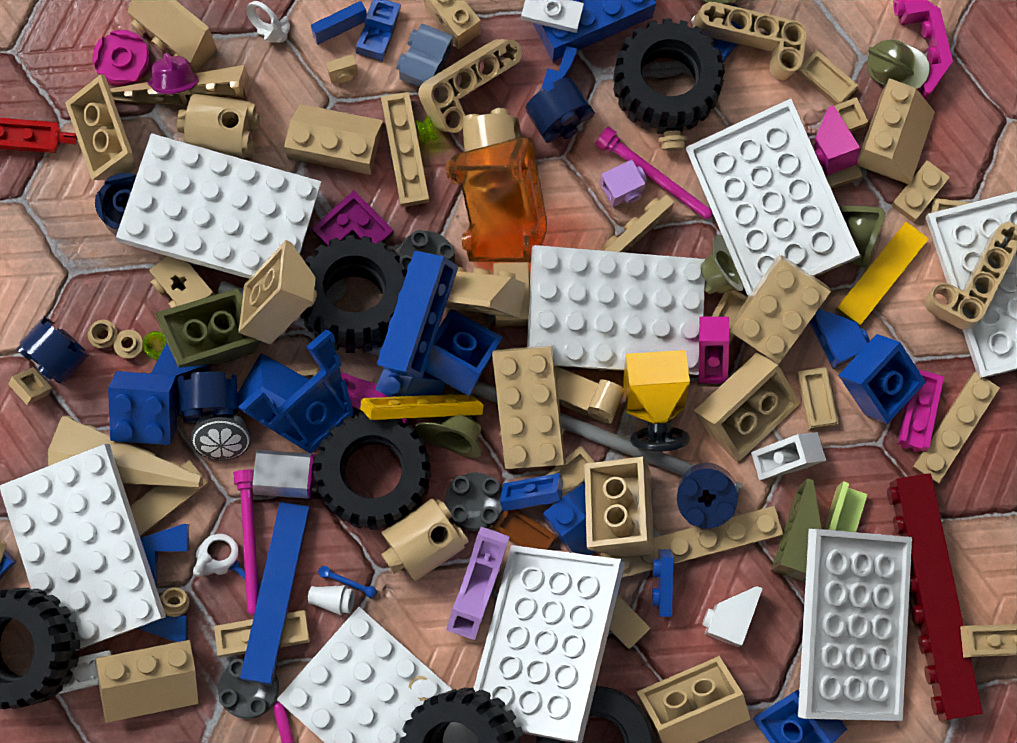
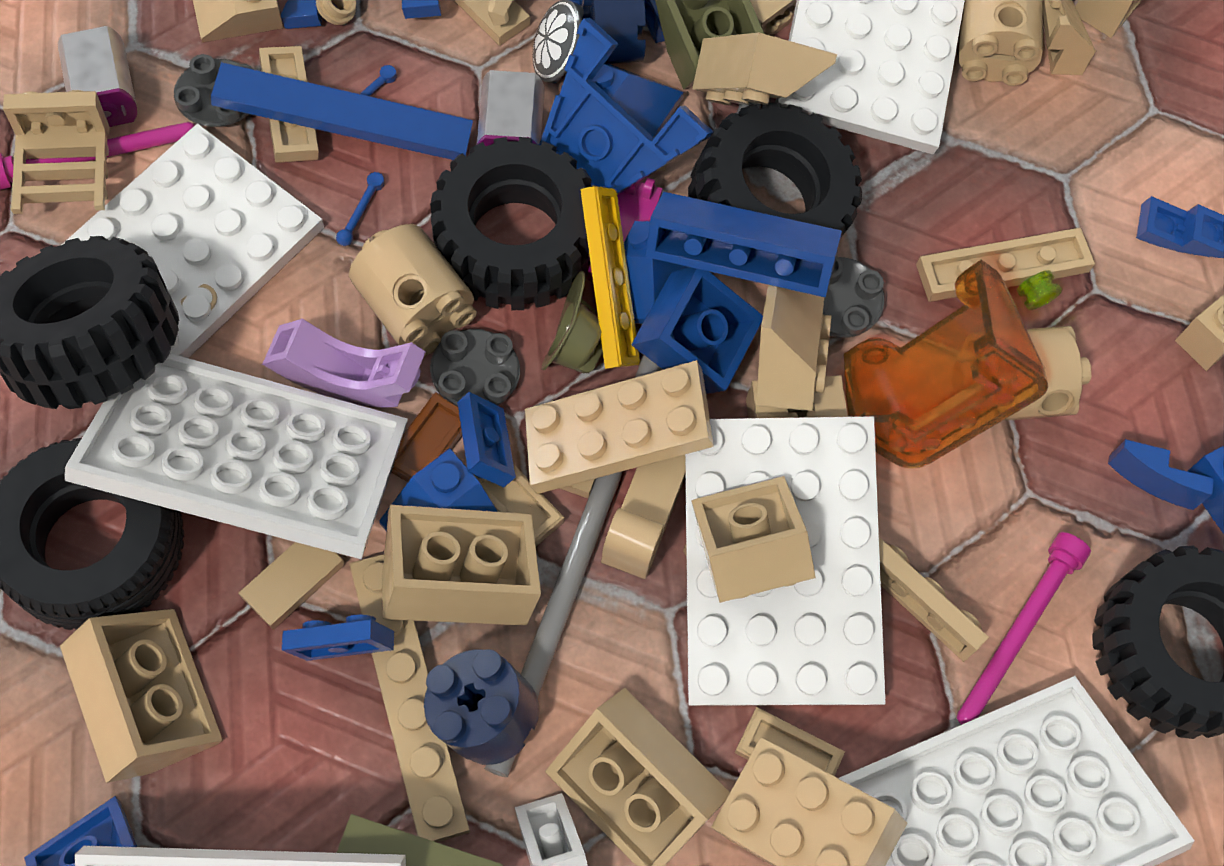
camera: 85 degrees right, 10 degrees down
white piece [193,534,239,577] -> none
dark pink piece [233,469,259,615] -> none
white piece [246,1,290,43] -> none
tan slope [284,104,383,175] -> none
white cone [308,585,355,615] -> none
blue tile [311,1,367,45] -> none
magenta plate [311,190,394,246] -> none
tan plate [326,54,358,83] -> none
sand blue brick [396,23,453,88] -> none
tan beam [418,39,522,133] -> none
dark blue brick [525,77,595,143] -> none
lavender brick [600,160,647,207] -> none
yellow piece [623,350,690,452] -> none
tan plate [659,131,687,151] -> none
dark pink slope [699,317,729,384] -> none
olive piece [701,234,743,294] -> none
white slope [702,586,763,647] -> none
none -> tan slope [691,476,816,603]

